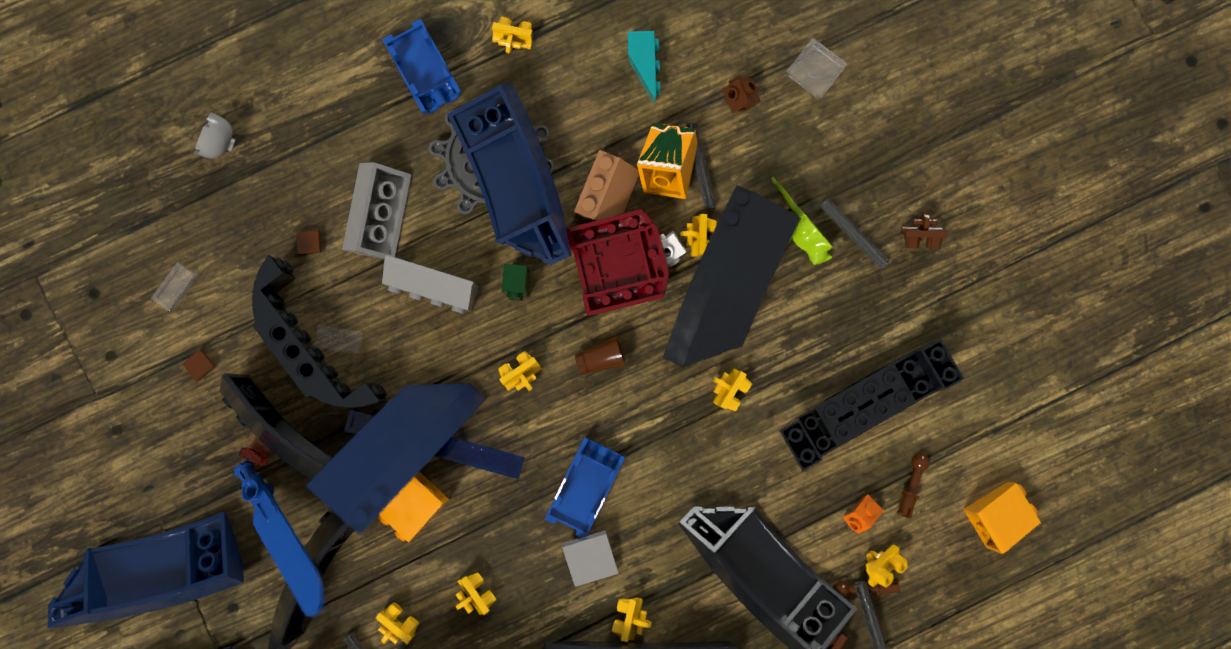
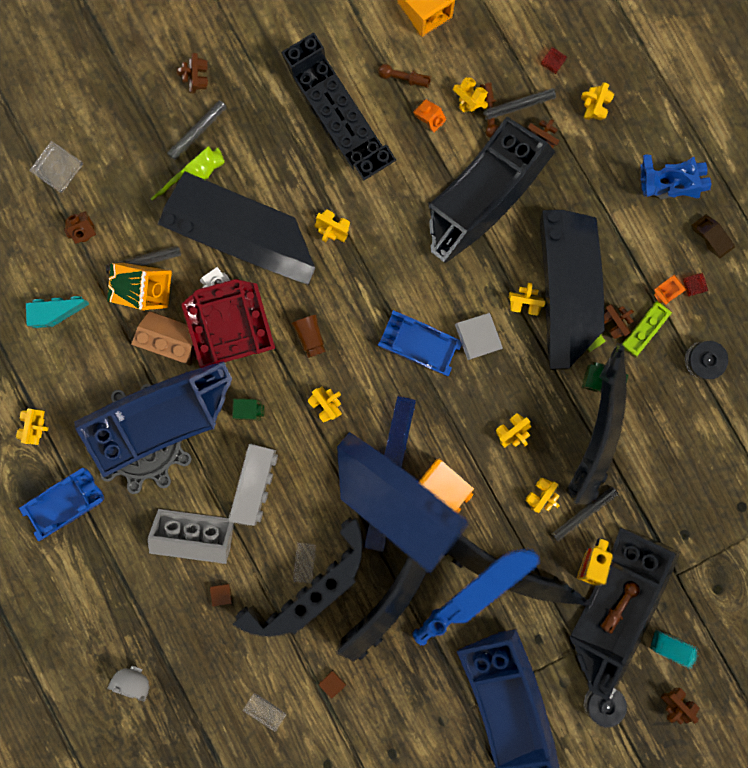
camera: 90 degrees left, 0 degrees up
clear red tile [238,447,269,466] -> none
yellow hips [680,214,717,257] -> none

